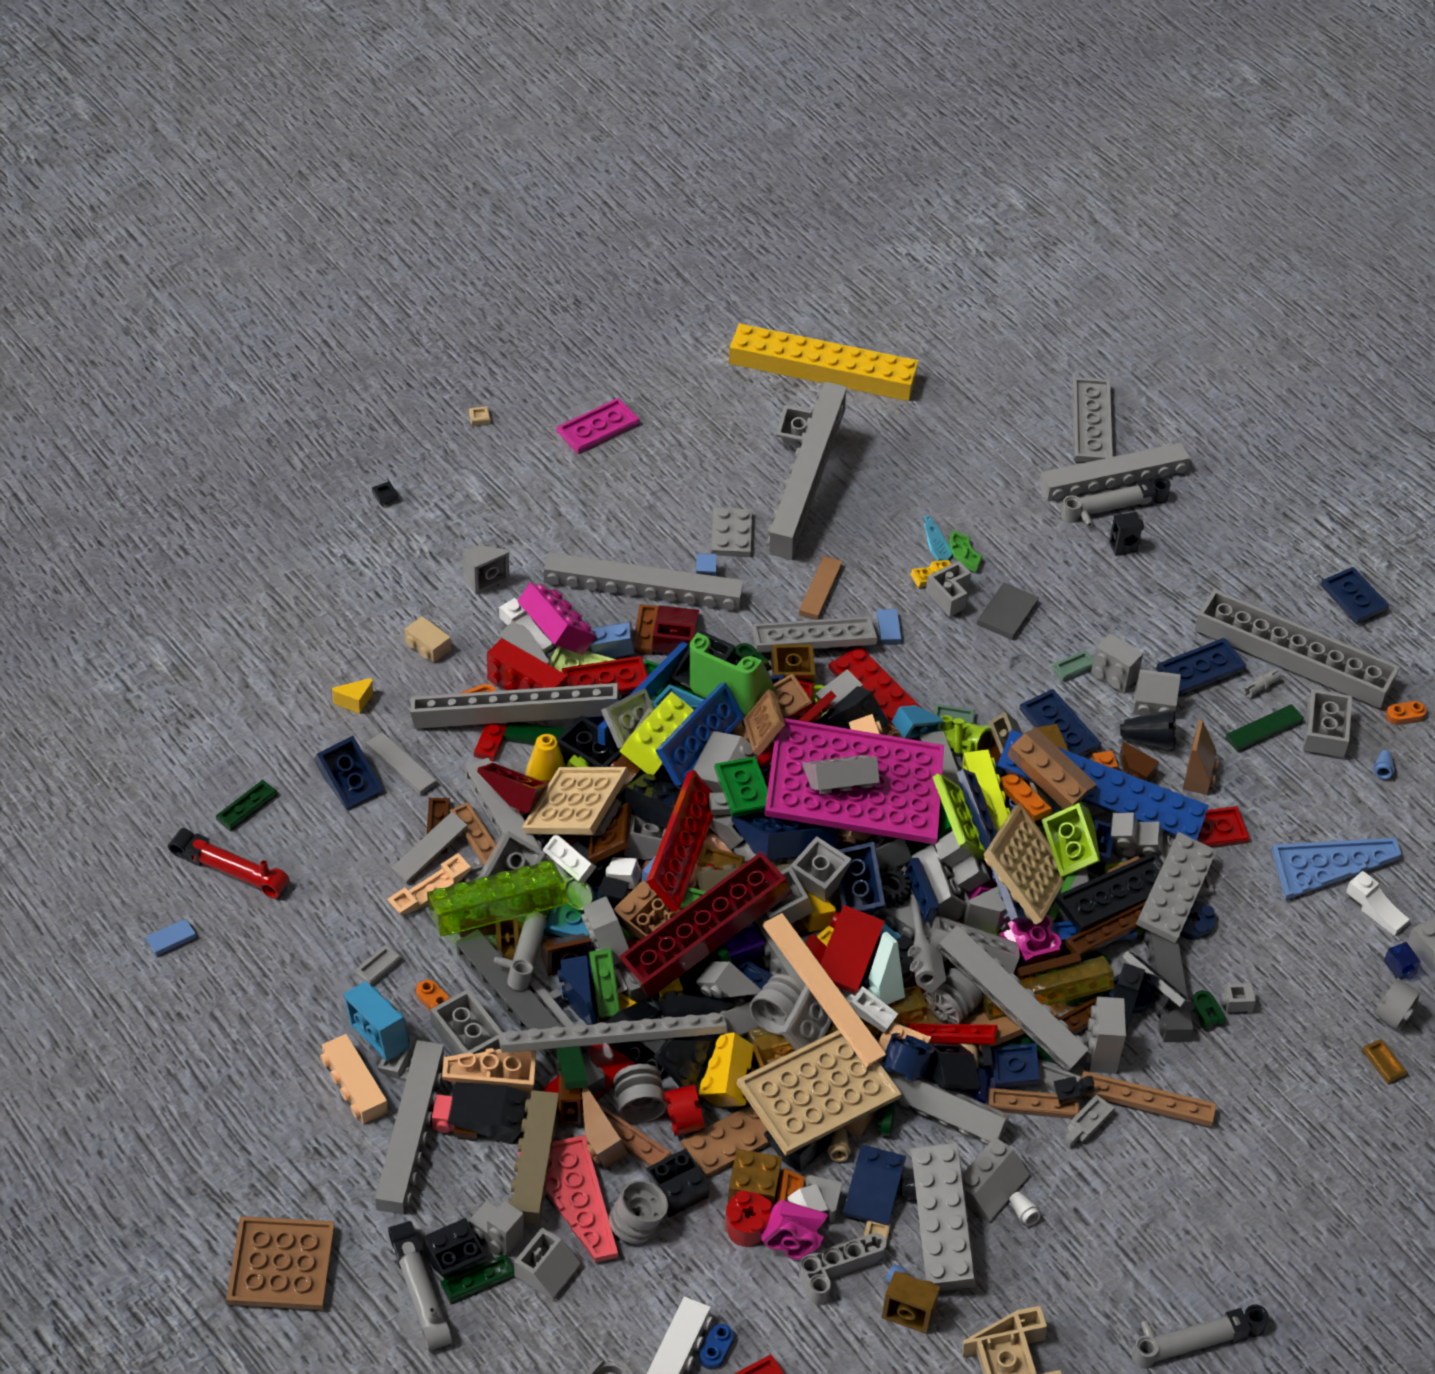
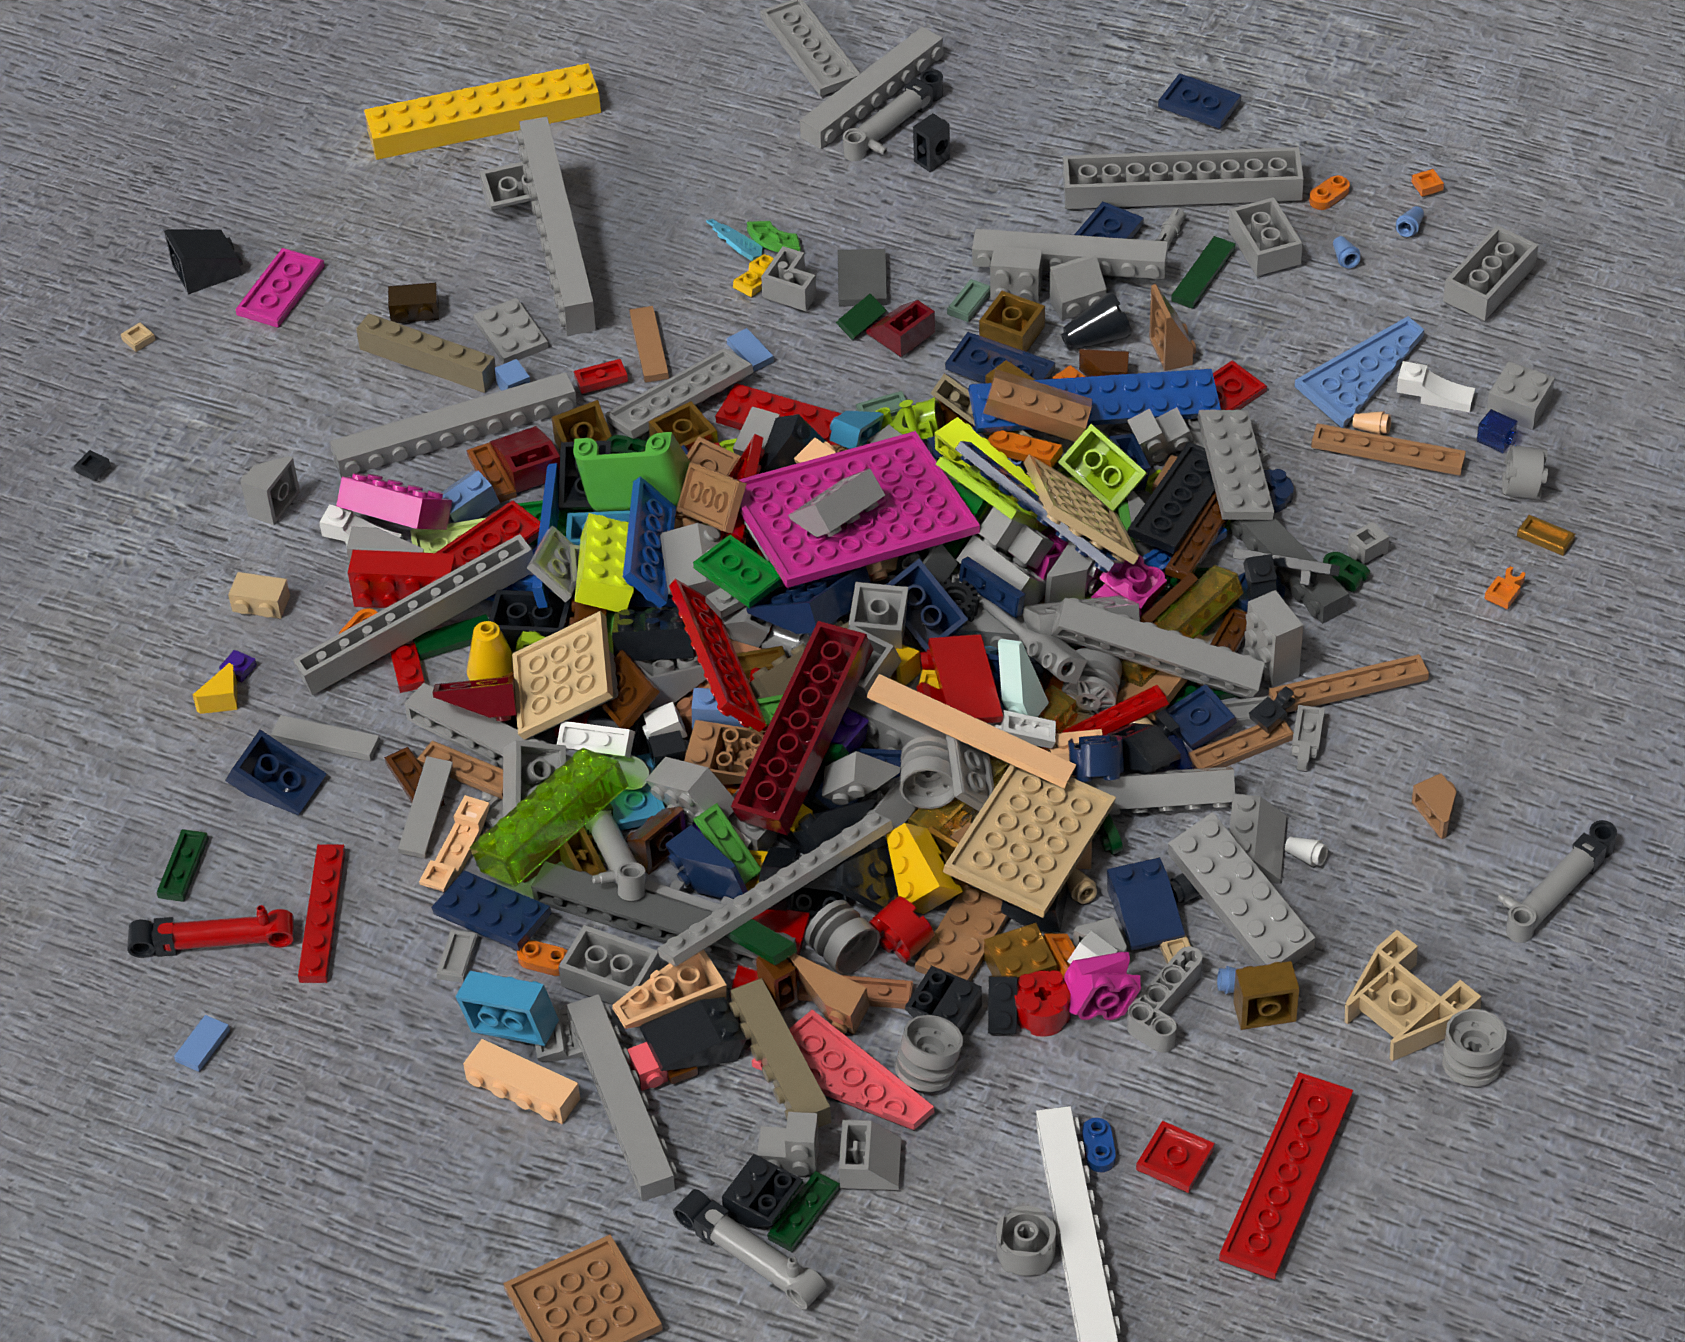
camera: 25 degrees left, 0 degrees up
none -> black slope [164,229,243,294]
none -> dark purple plate [219,650,257,683]
none -> red plate [298,844,346,983]
none -> dark tan brick [356,313,496,393]
none -> dark brown brick [388,282,439,323]
none -> dark blue plate [431,870,552,951]
none -> pearl gold slope [551,400,611,451]
none -> red plate [574,359,628,394]
none -> dark green tile [836,293,887,340]
none -> dark red slope [866,300,935,357]
none -> light grey brick [972,229,1168,279]
none -> pearl gold brick [979,290,1045,352]
none -> black plate [988,976,1017,1034]
none -> medium nougat plate [1311,423,1466,476]
none -> light nougat cone [1353,411,1391,435]
none -> medium nougat slope [1412,773,1457,839]
none -> orange plate [1484,566,1525,609]

